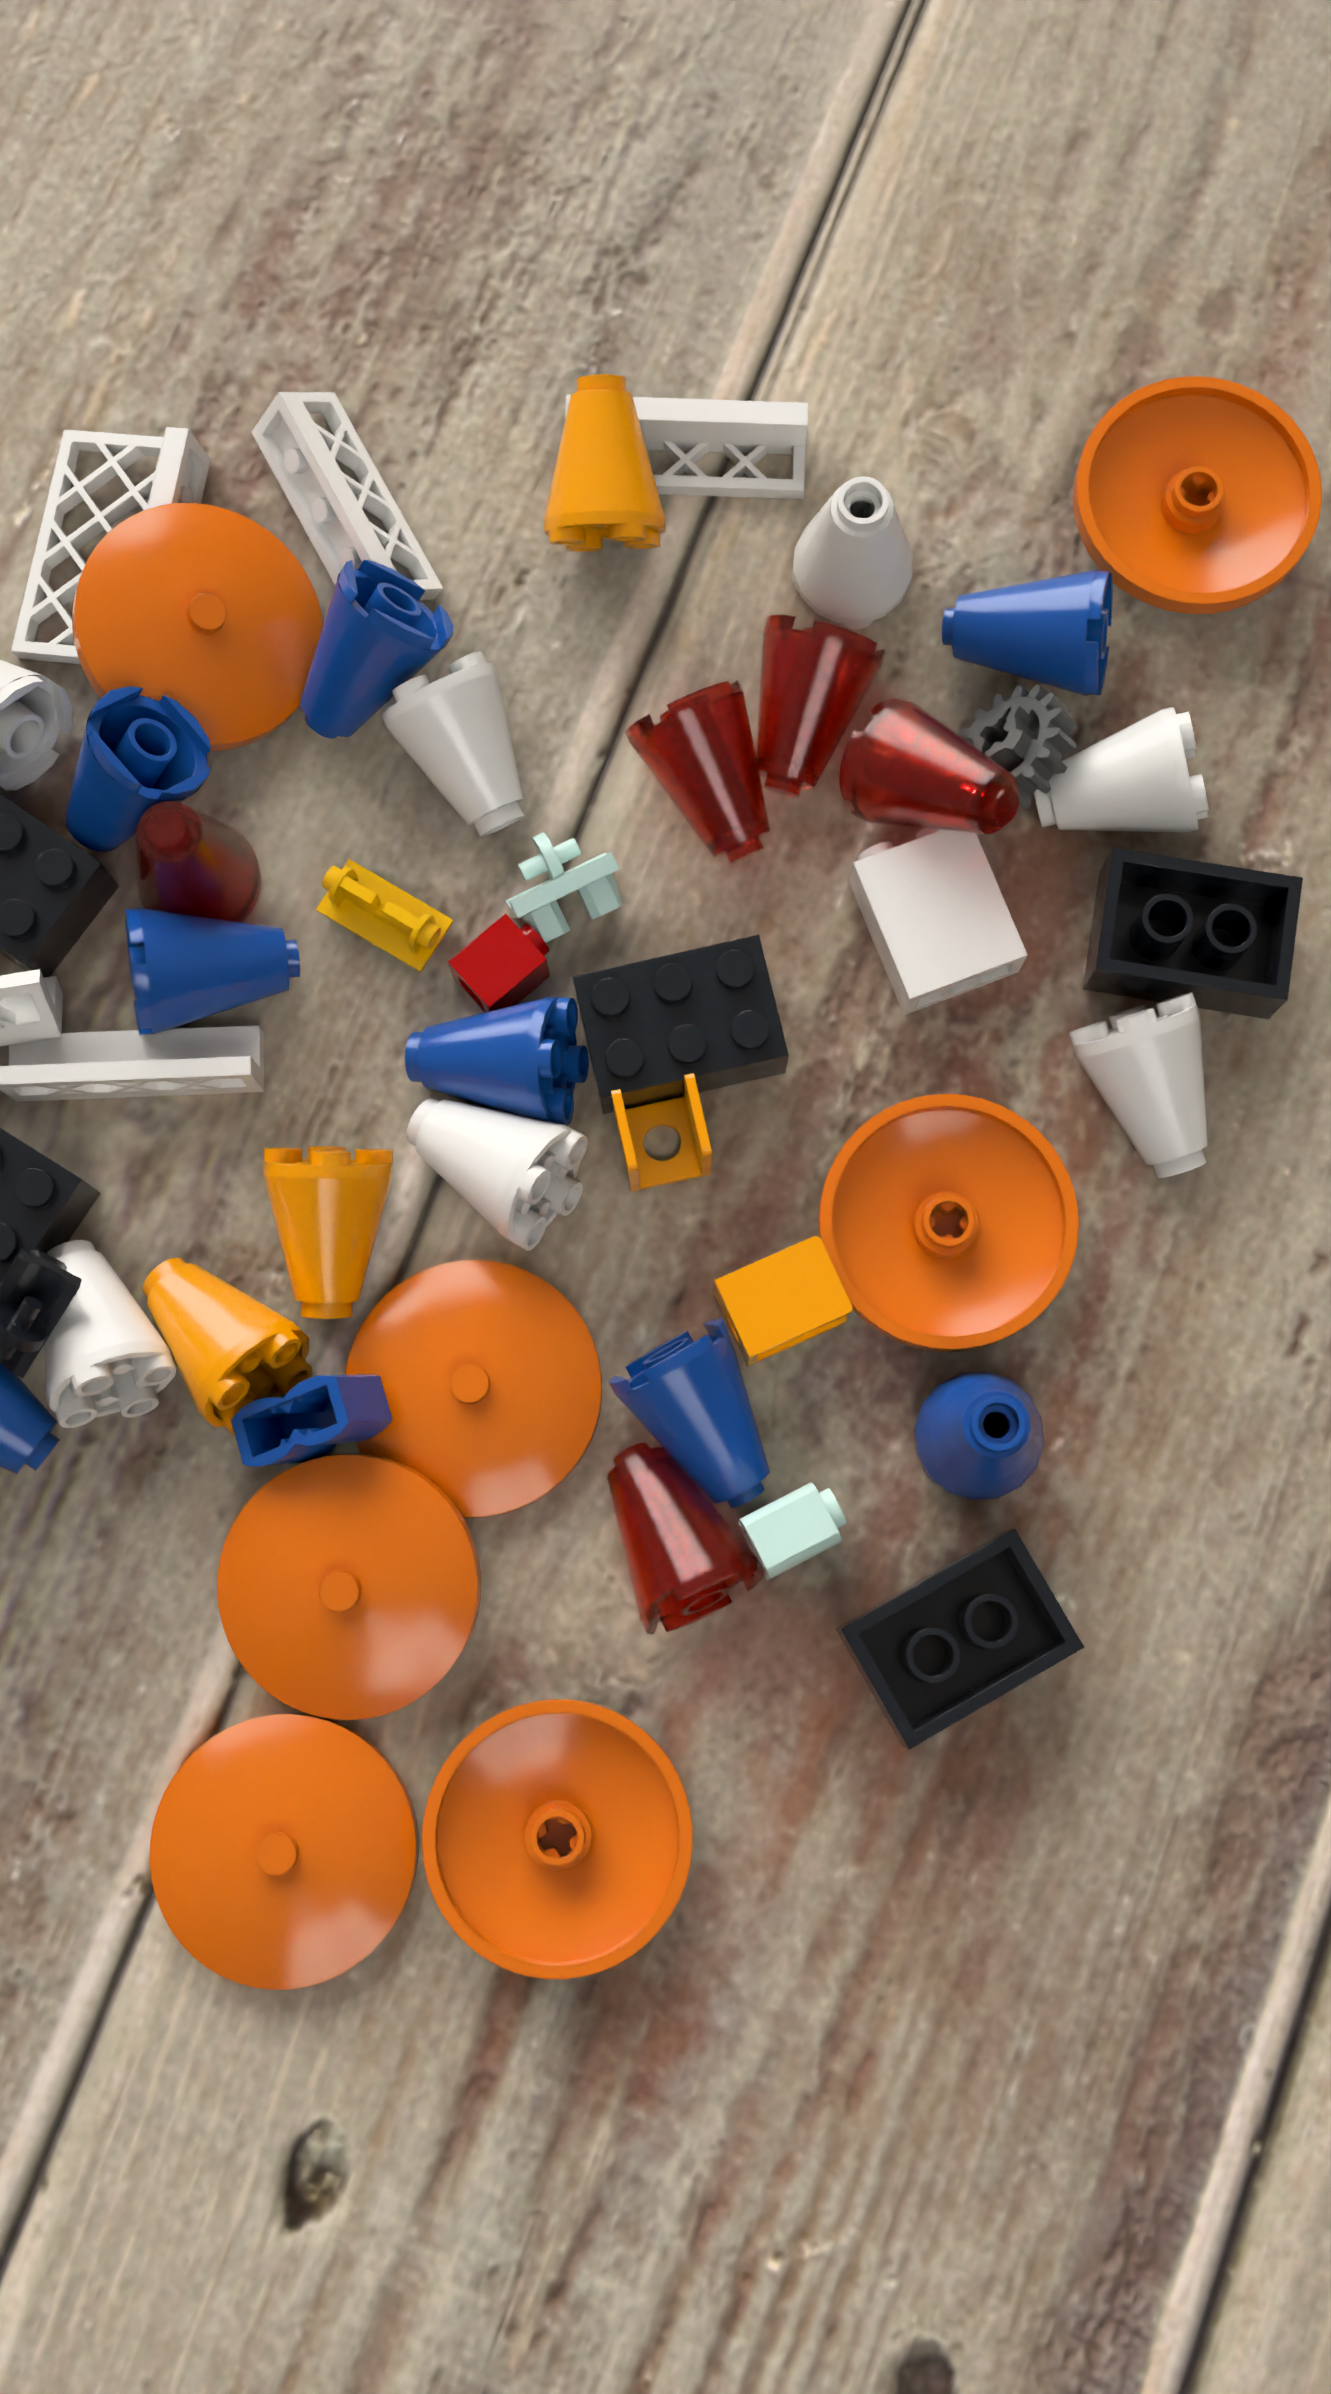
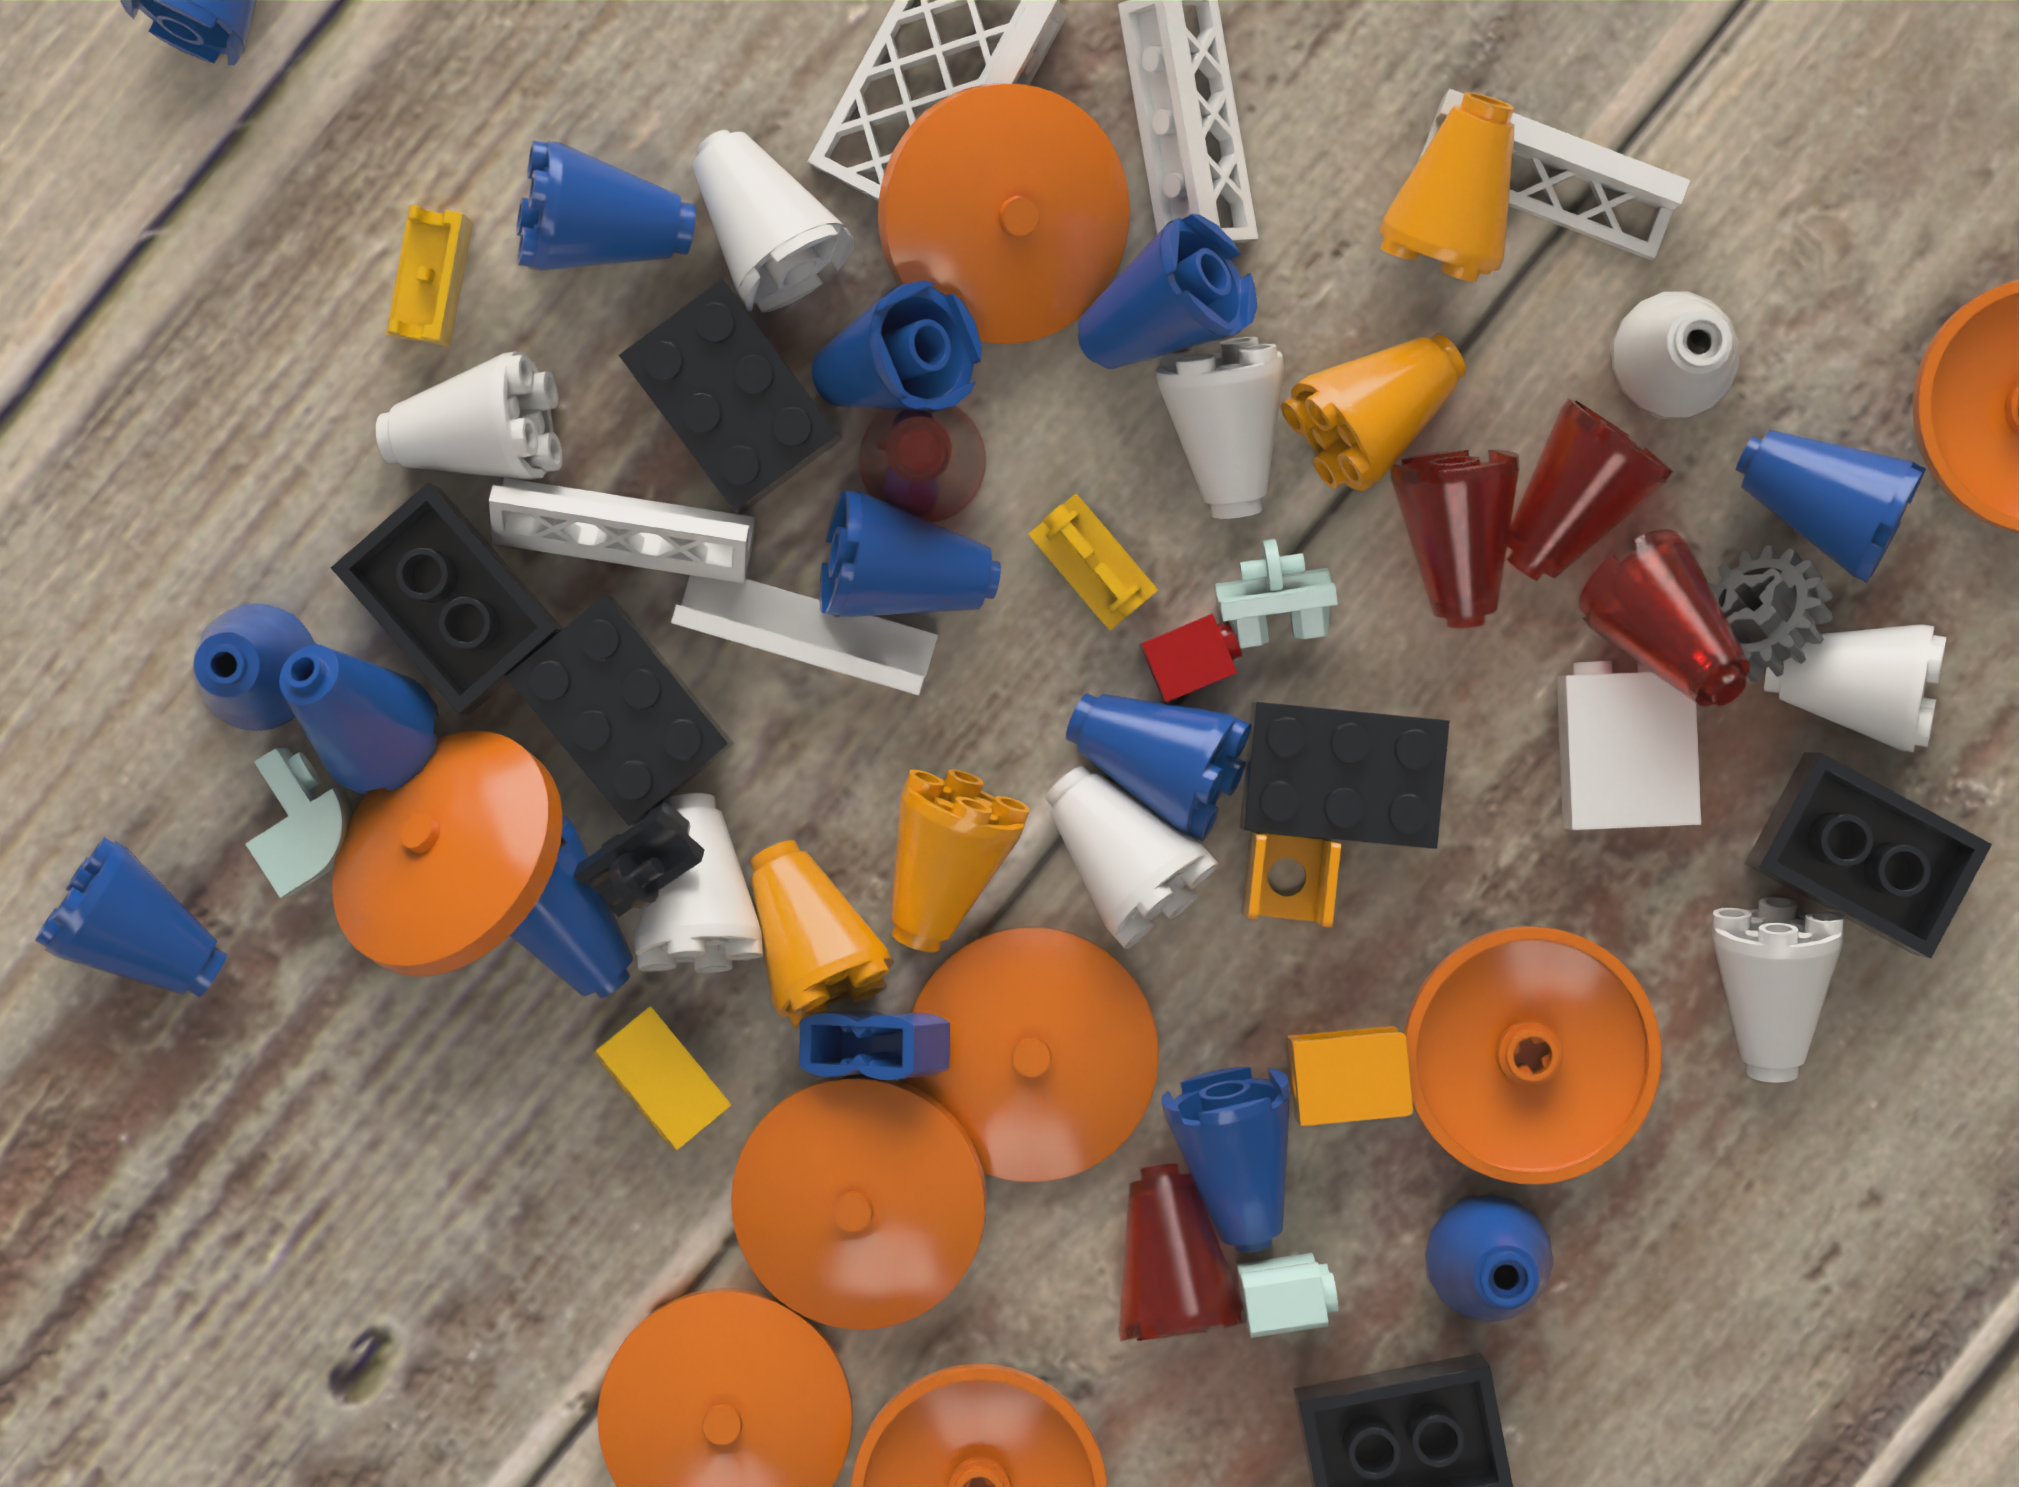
camera: 15 degrees right, 10 degrees up
none -> yellow hinge [593,1006,731,1151]
none -> light orange cone [1281,333,1466,492]

